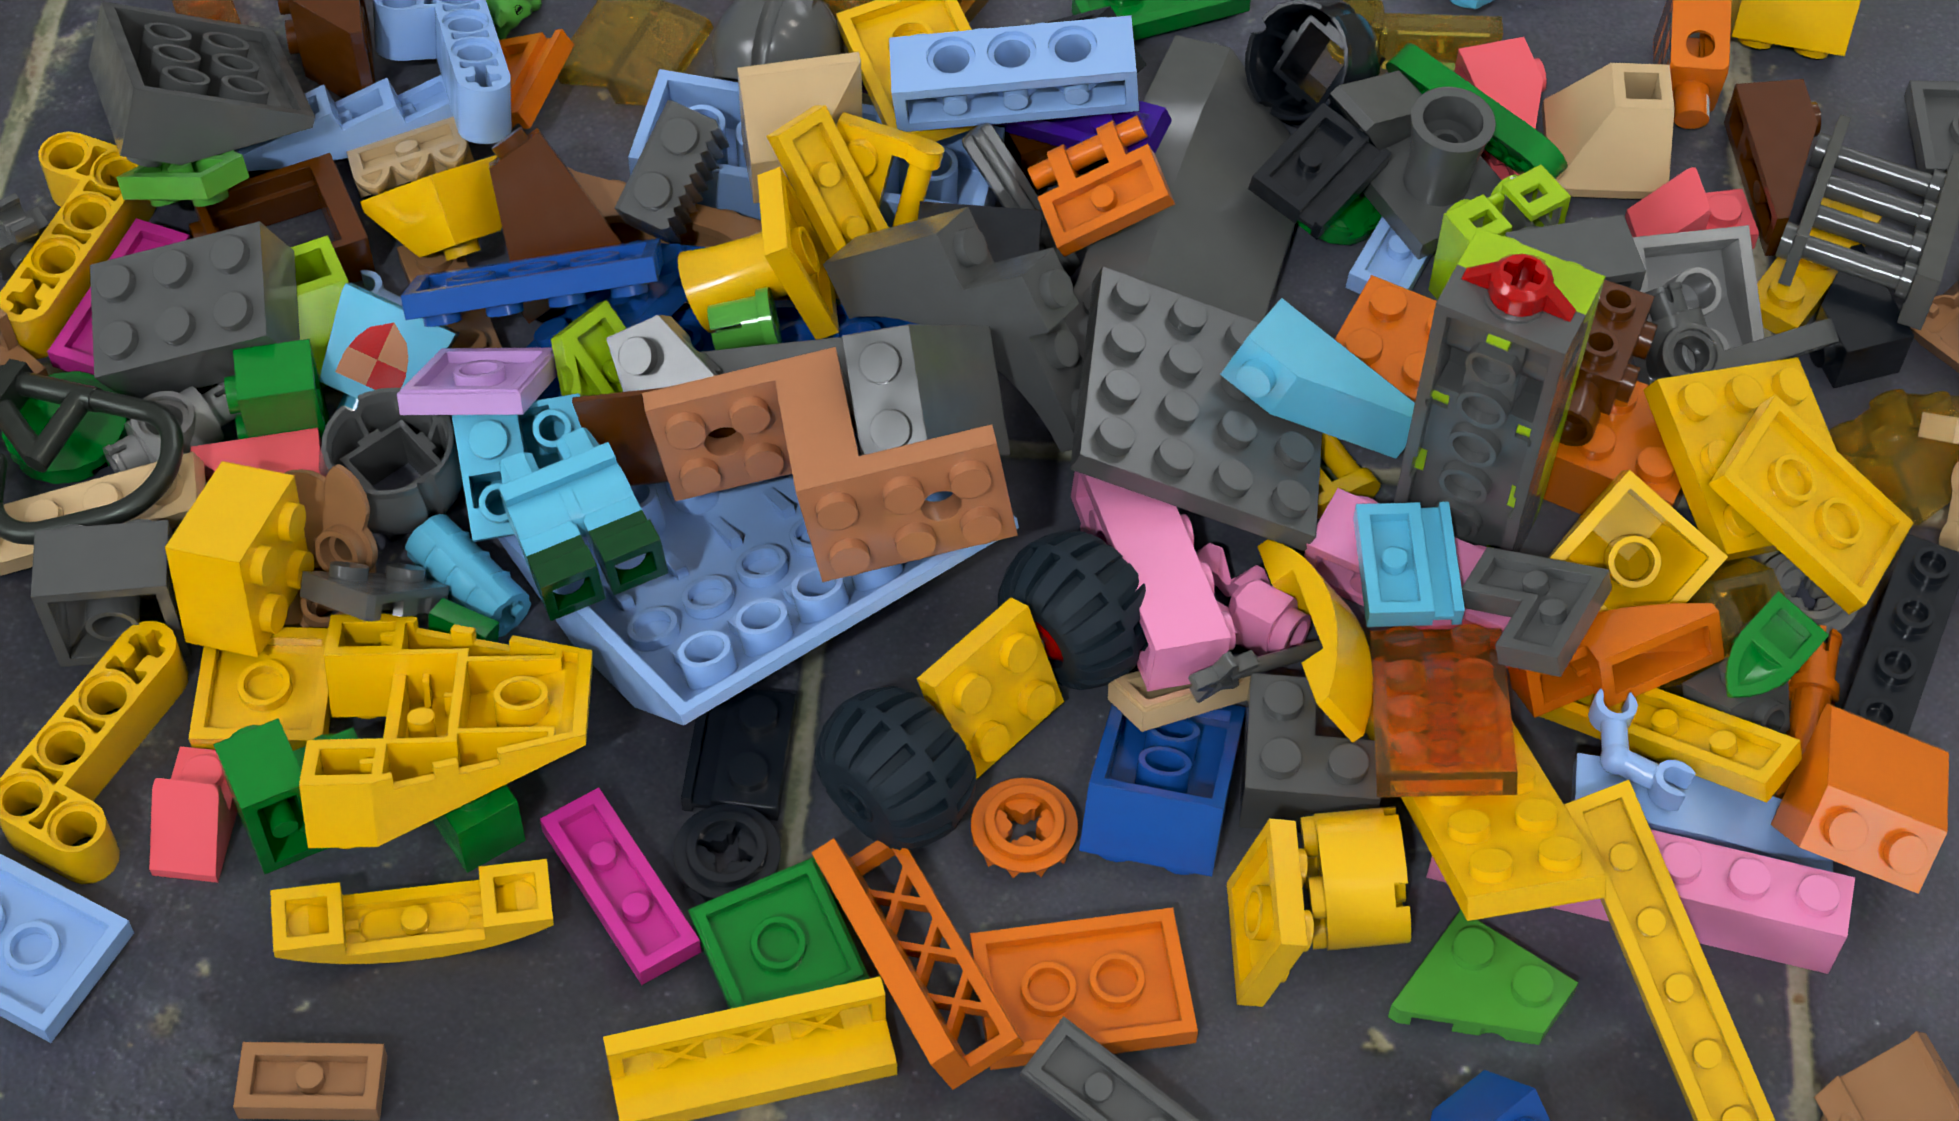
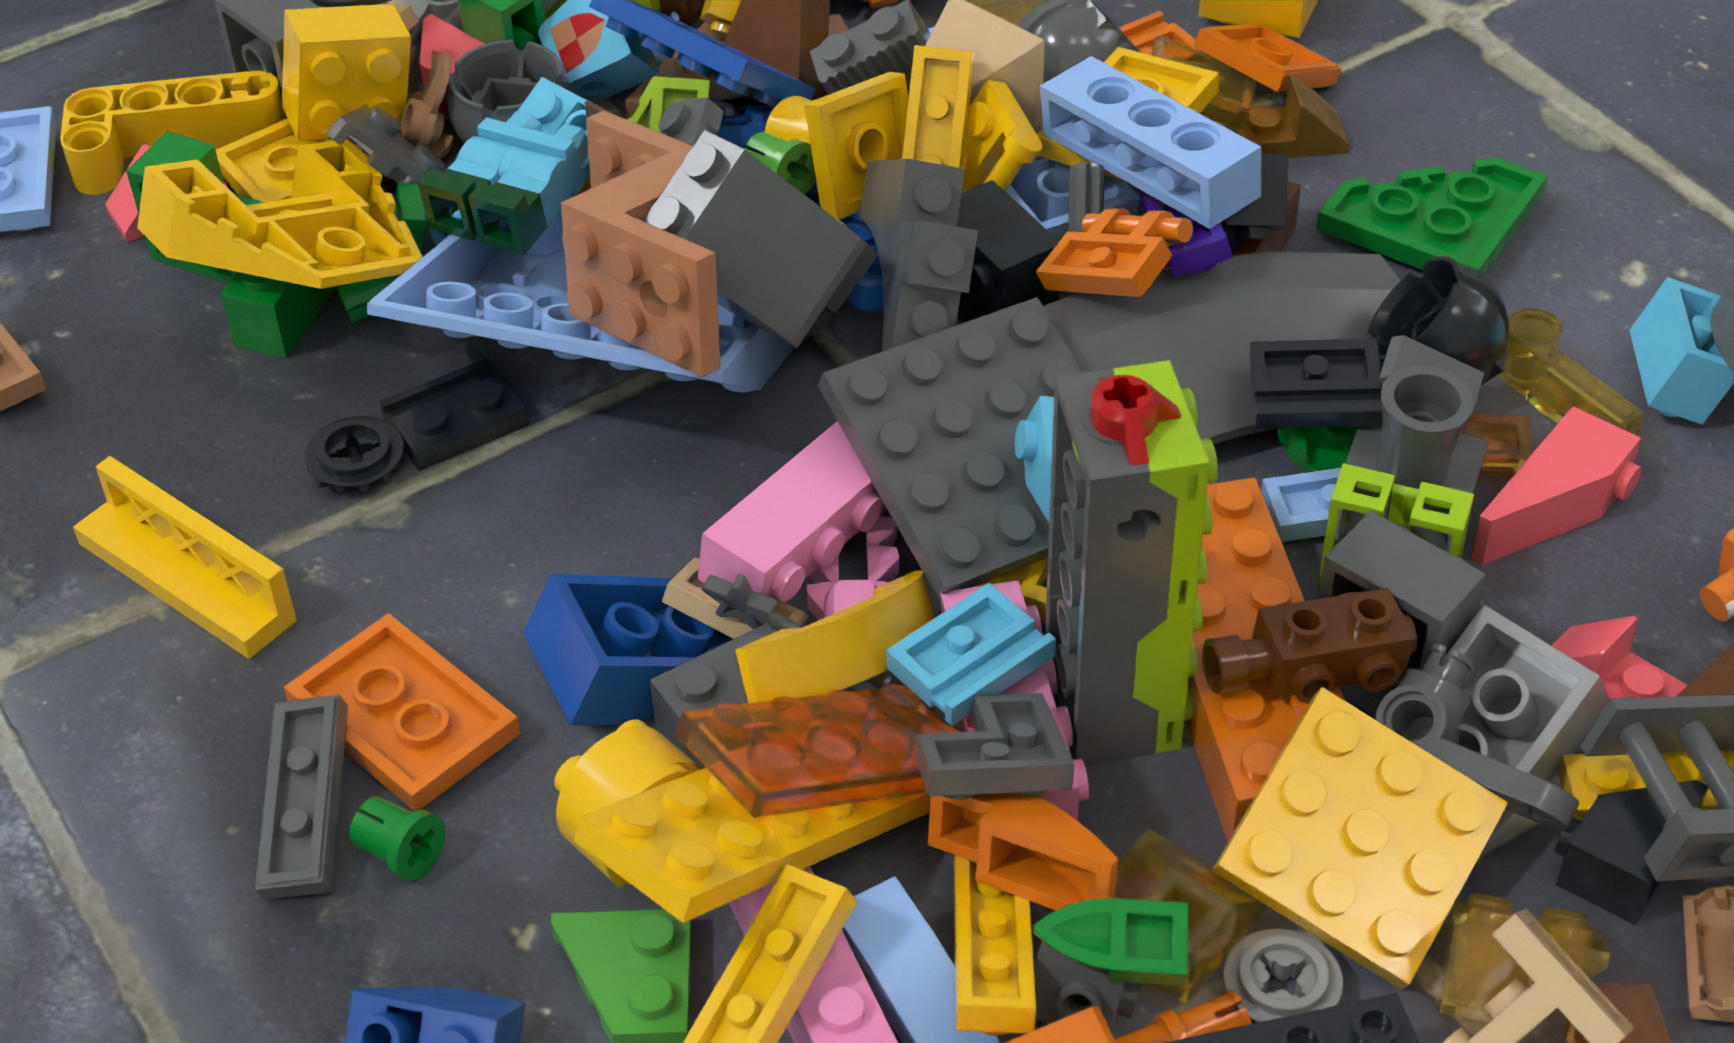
camera: 55 degrees right, 10 degrees down
yellow slope [270,859,554,964] -> none
lavender plate [397,347,557,415] -> none
dark pink plate [540,787,701,985] -> none
green plate [688,857,869,1009] -> none
orange fence [811,838,1024,1090] -> none
black plate [814,530,1149,850] -> none
orange gear [971,778,1078,878] -> none
yellow plate [1227,818,1314,1007] -> none
green beam [1386,43,1568,179] -> none
tan slope [1542,63,1675,199] -> none
yellow slope [1548,470,1728,612] -> none
light blue arm [1588,688,1696,811] -> none
yellow plate [1708,394,1914,615] -> none
none -> green bush [350,796,445,881]

